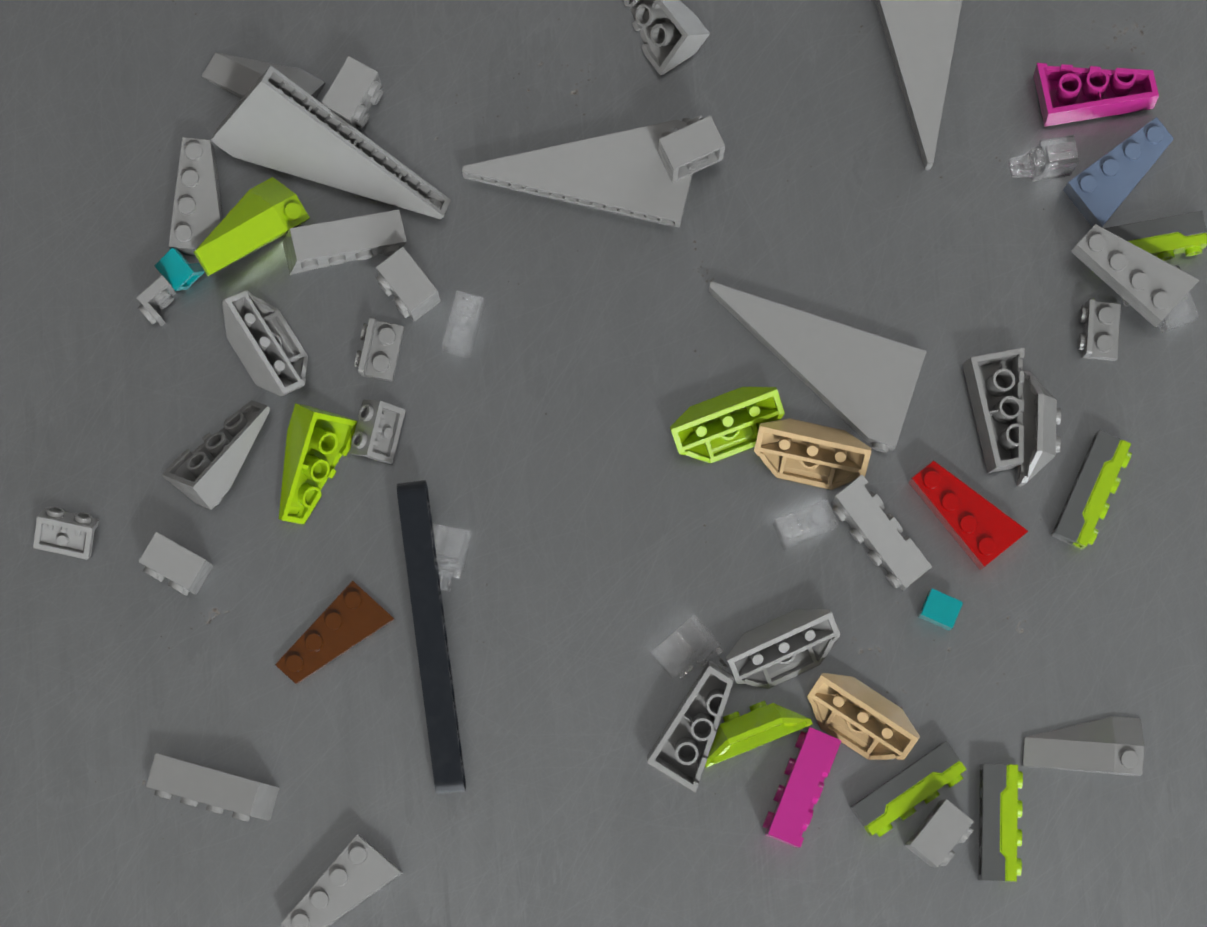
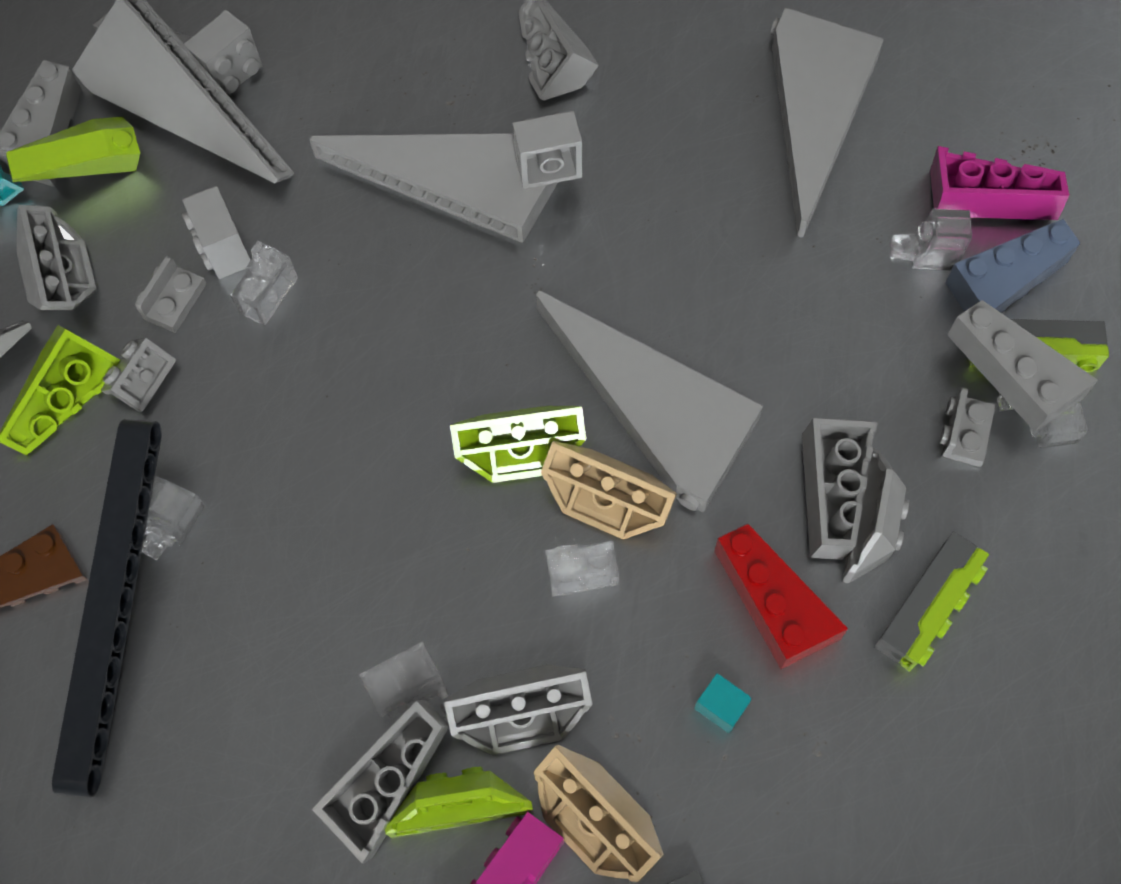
camera: 15 degrees right, 15 degrees down
light grey wedge [282,210,407,275] -> none
light grey wedge [831,475,932,591] -> none

